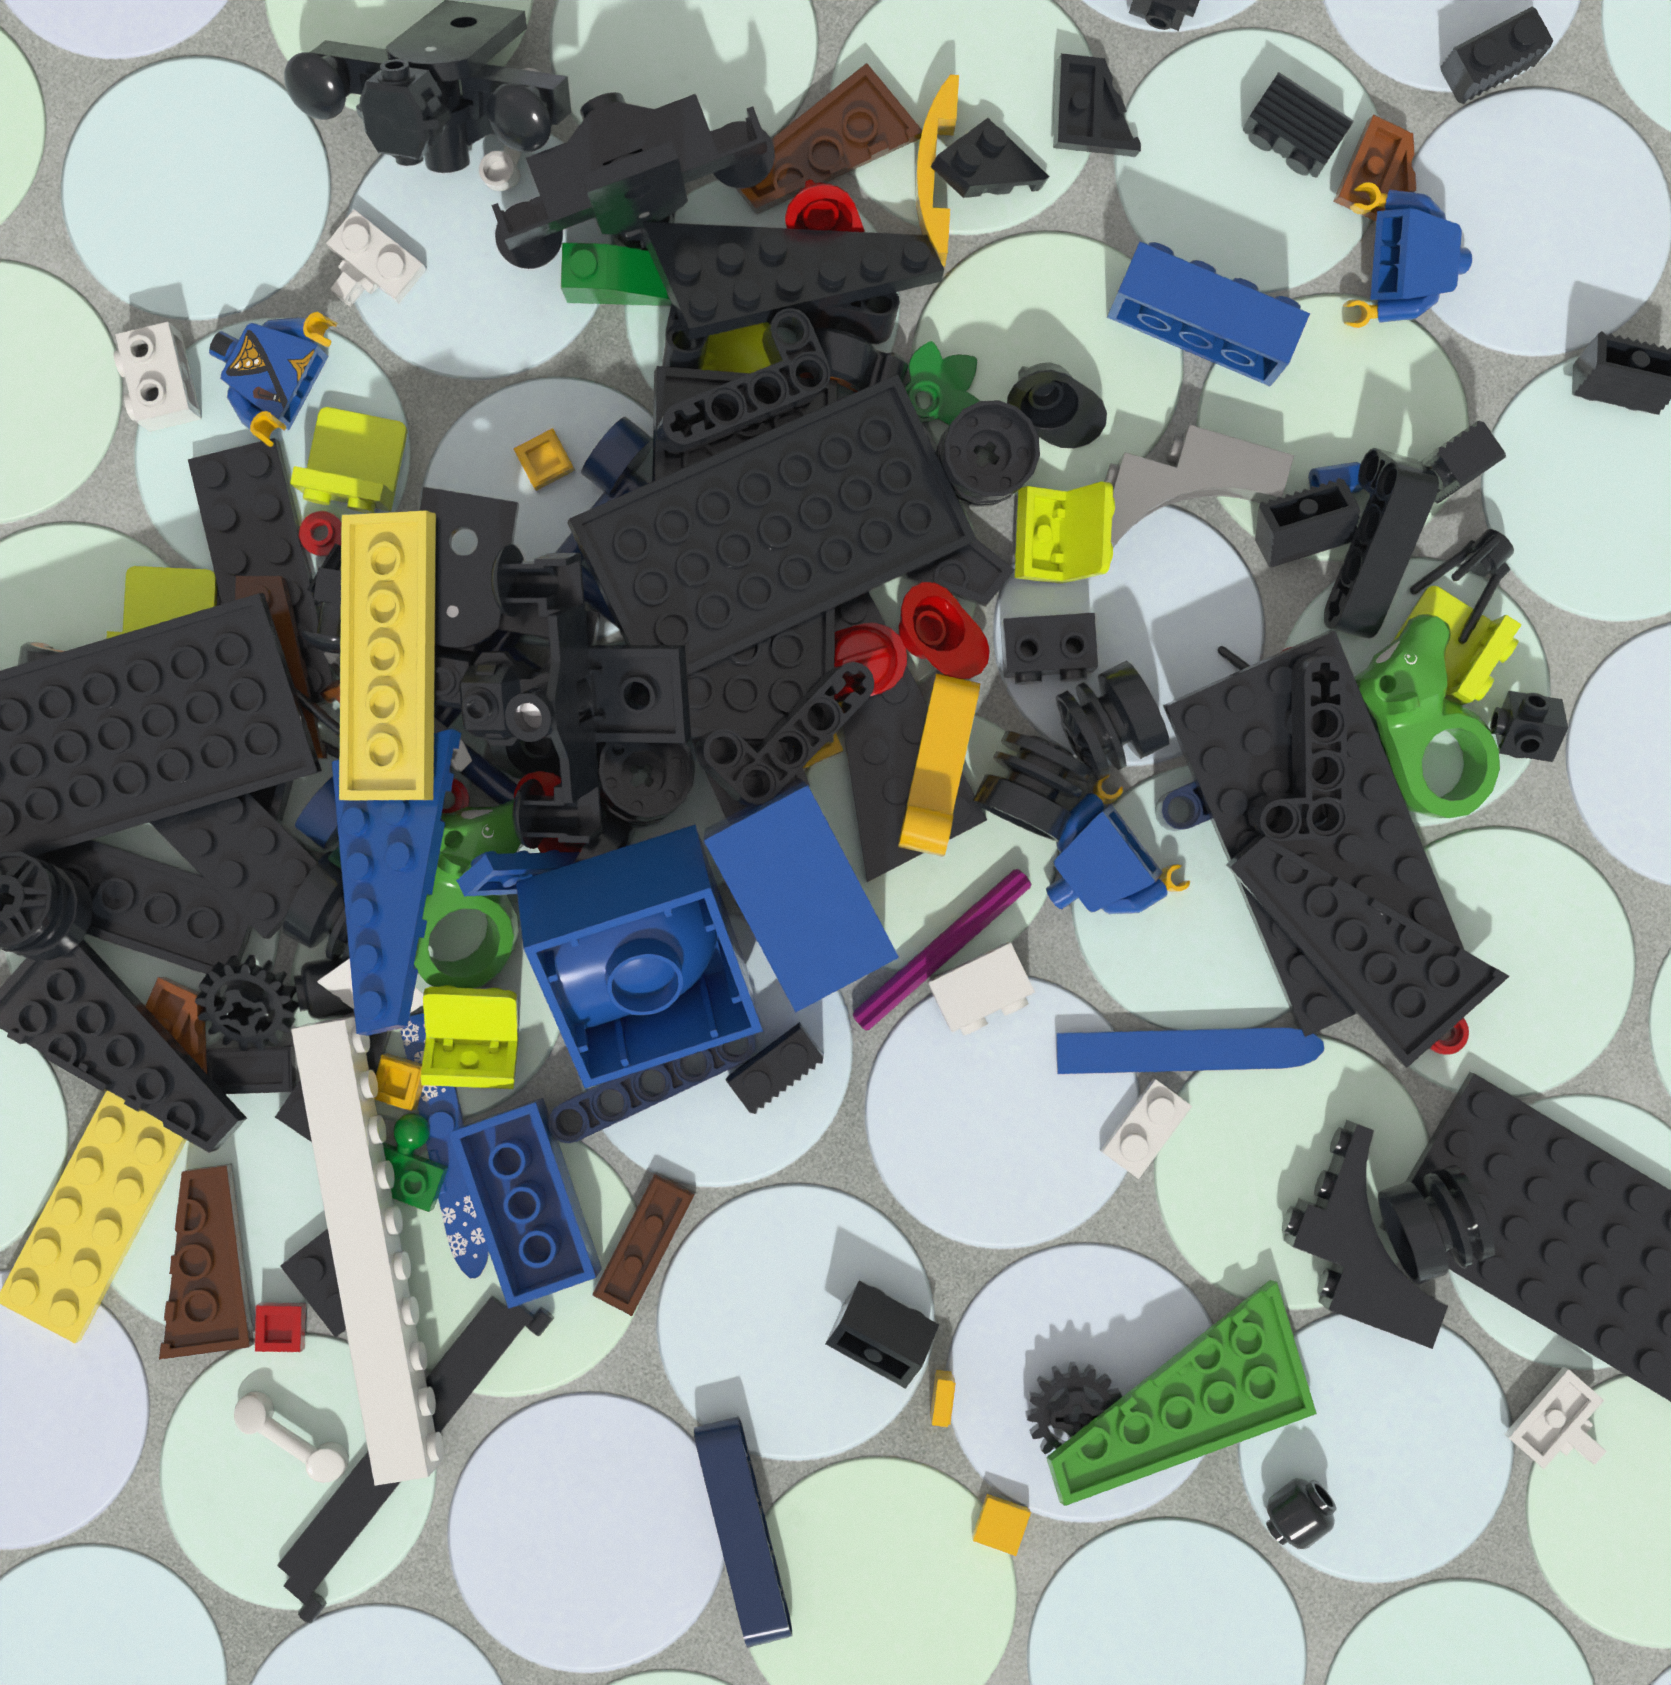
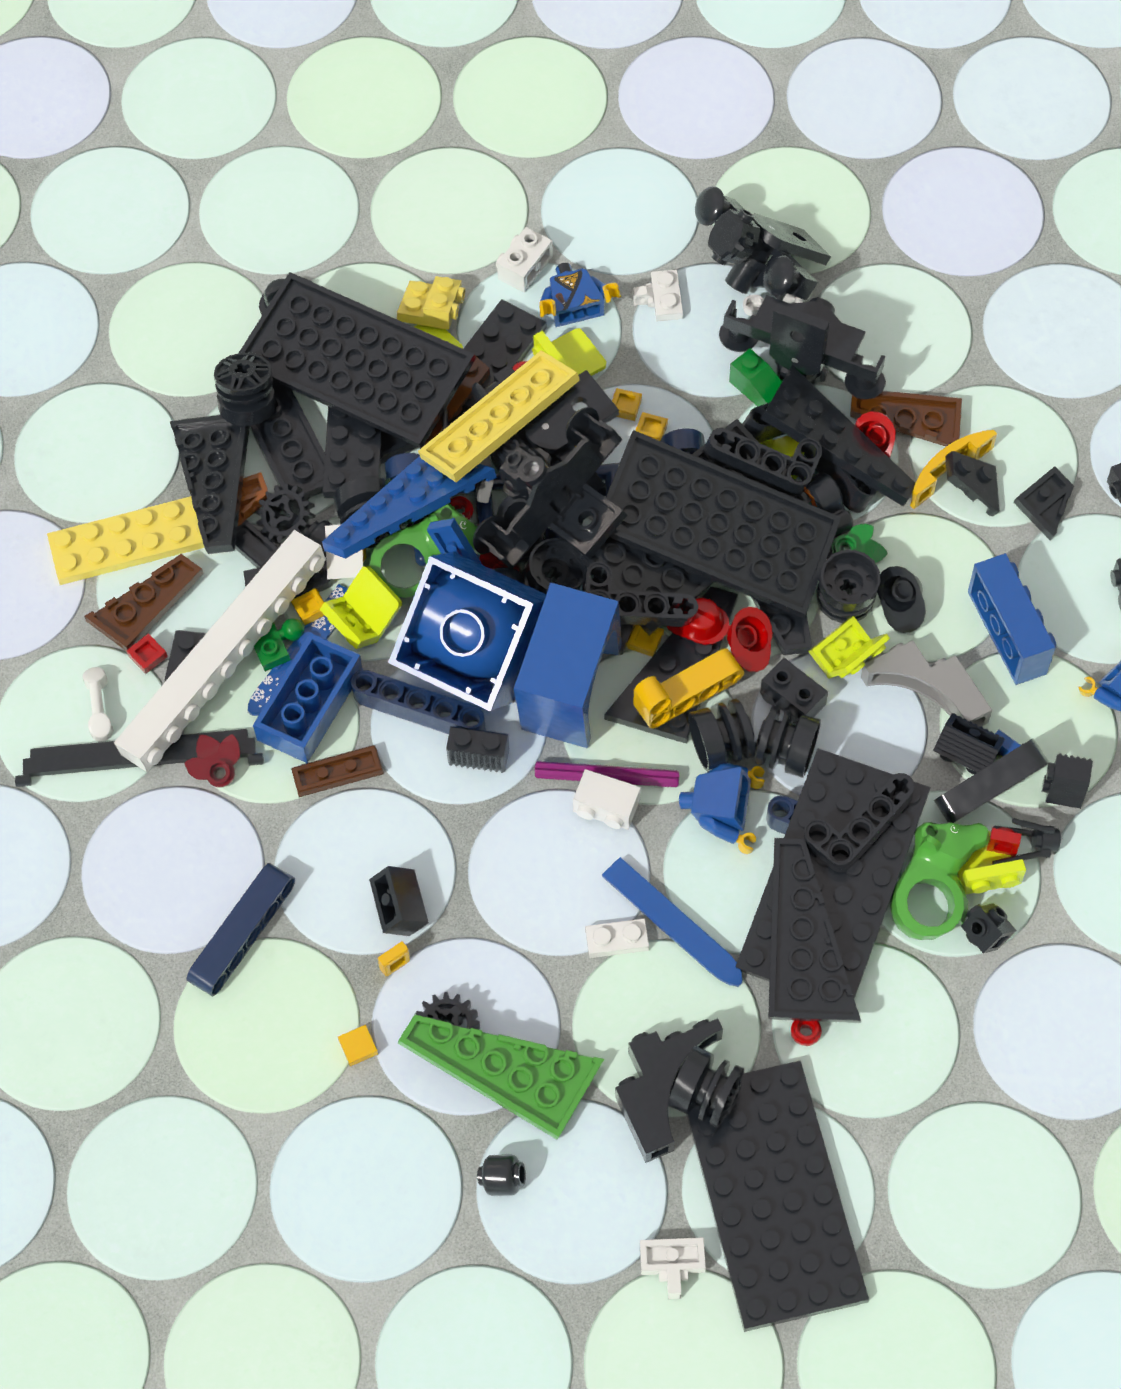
camera: 45 degrees right, 25 degrees down
none -> dark red plate [185,734,241,788]
none -> light yellow plate [397,276,465,330]
none -> yellow tile [612,388,642,421]
none -> red plate [986,827,1022,856]

